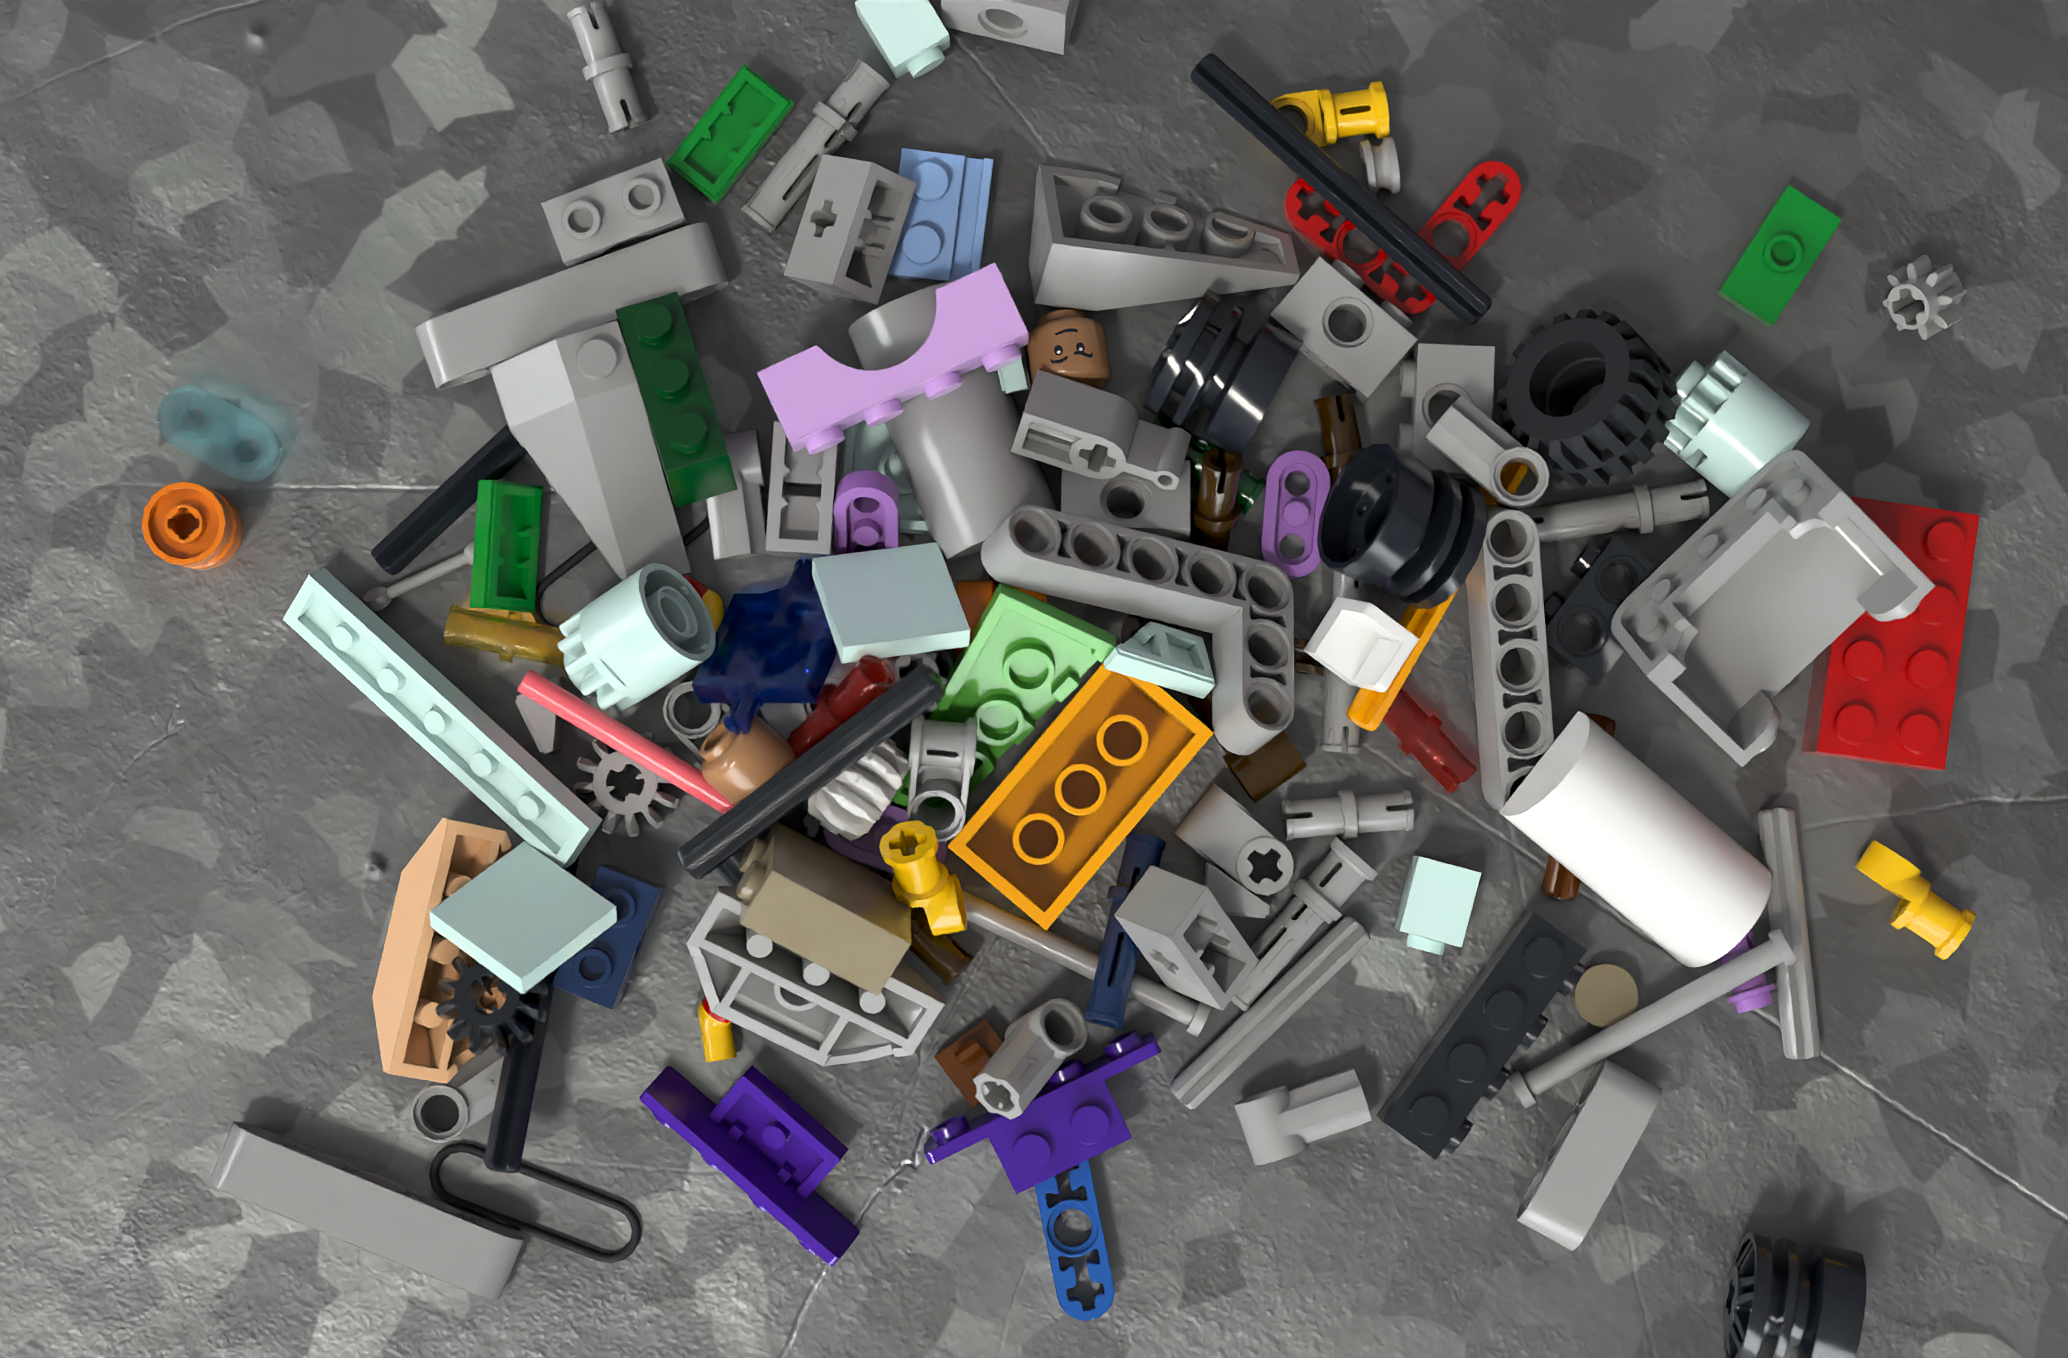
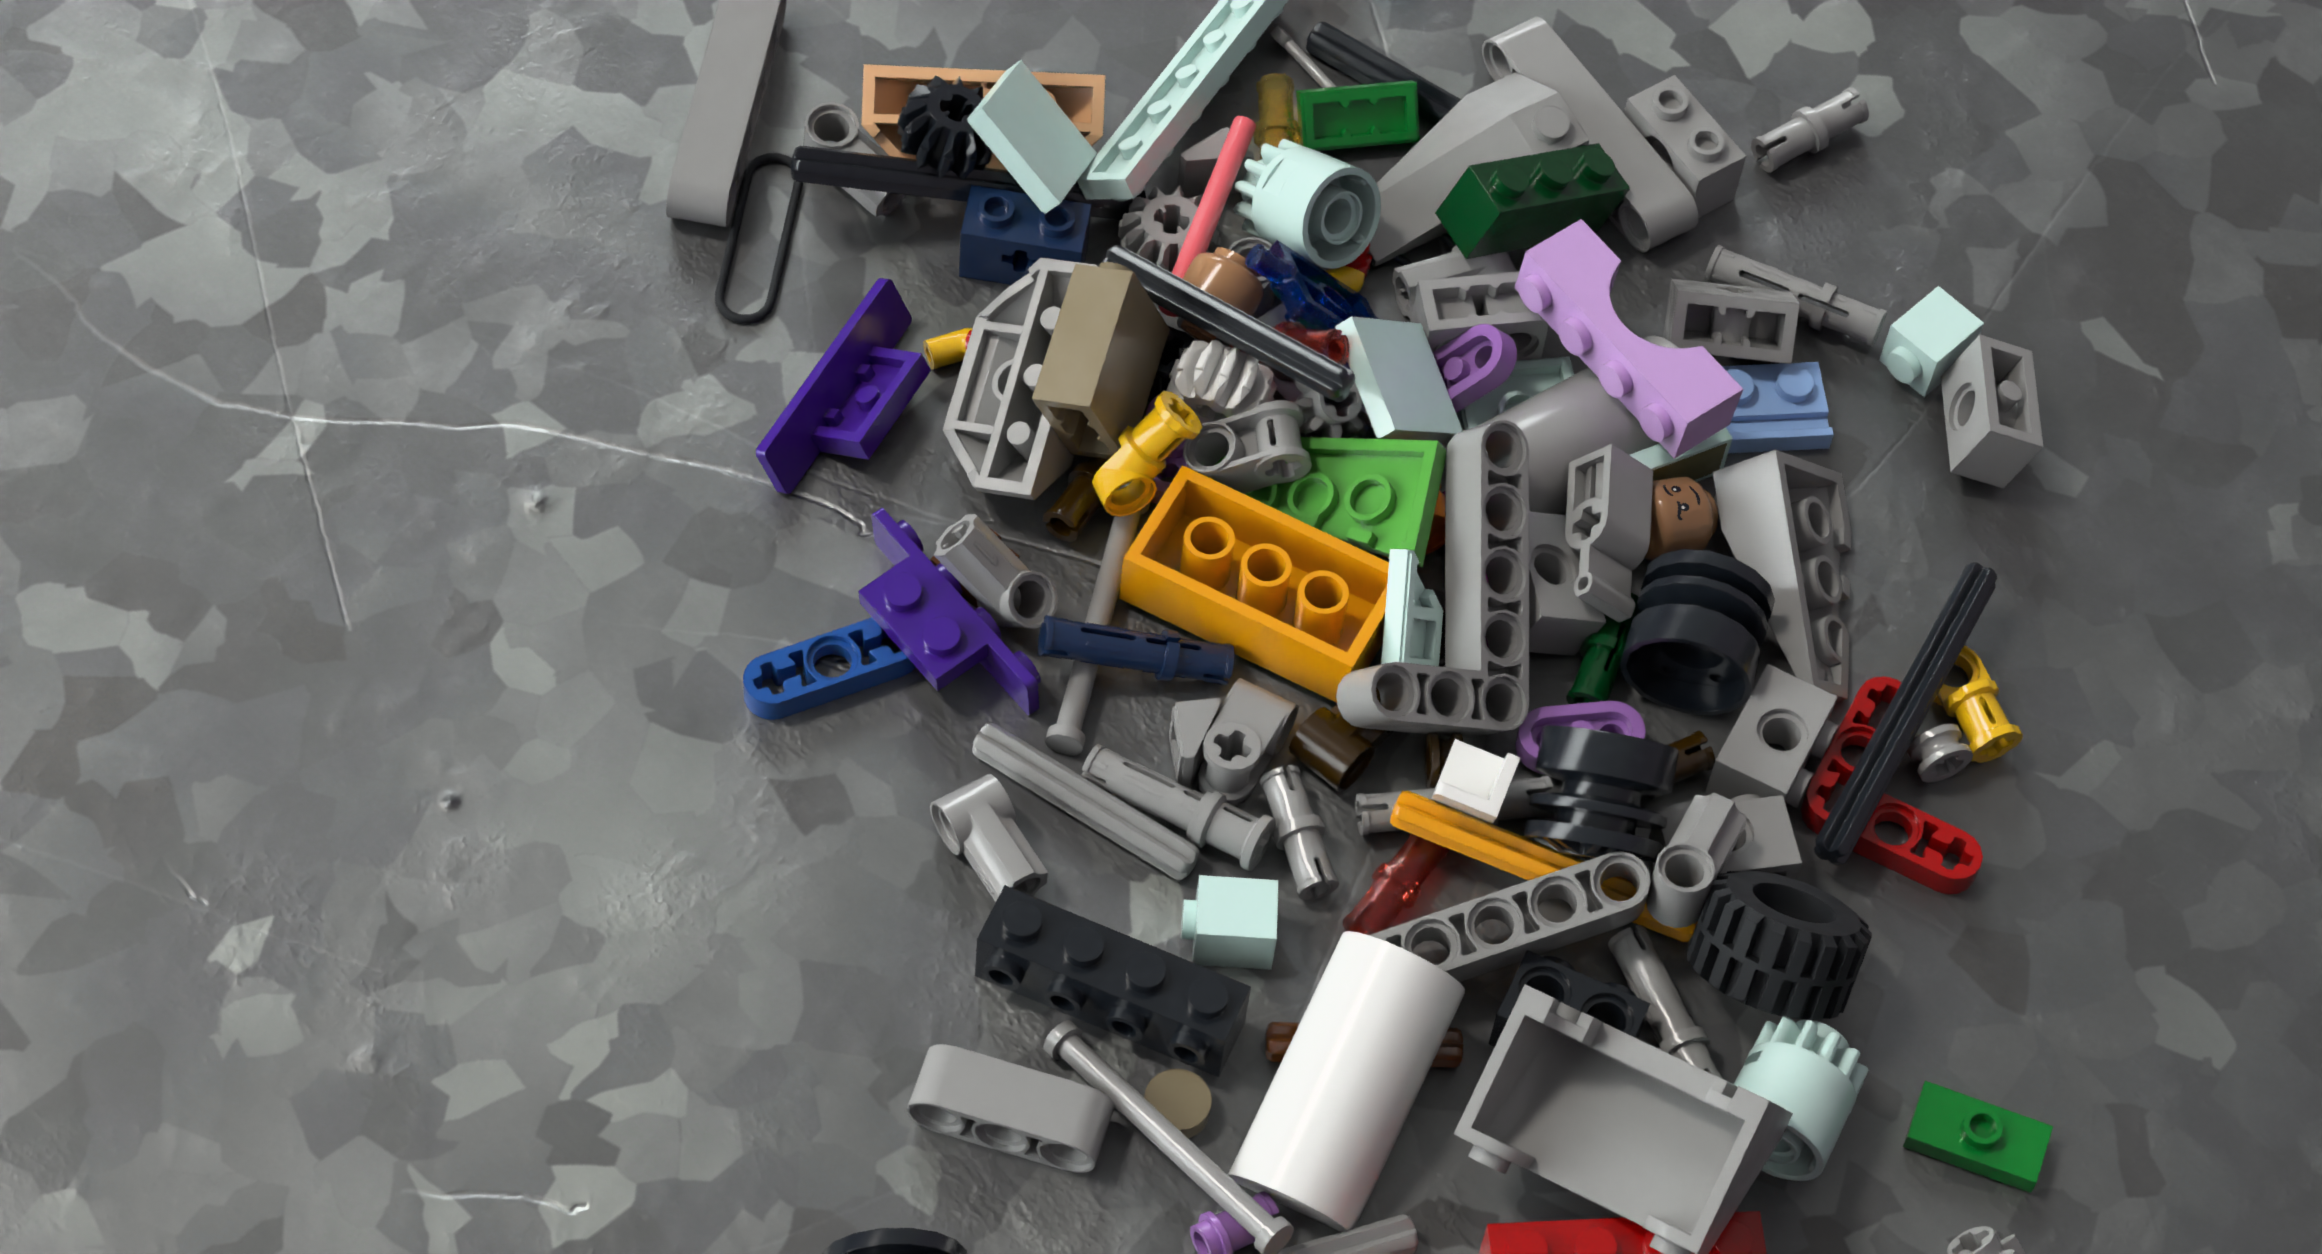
camera: 75 degrees right, 30 degrees down
green plate [666,64,795,206] -> none
light grey brick [1114,865,1259,1011] -> none
dark brown pin [1190,448,1243,552] -> none

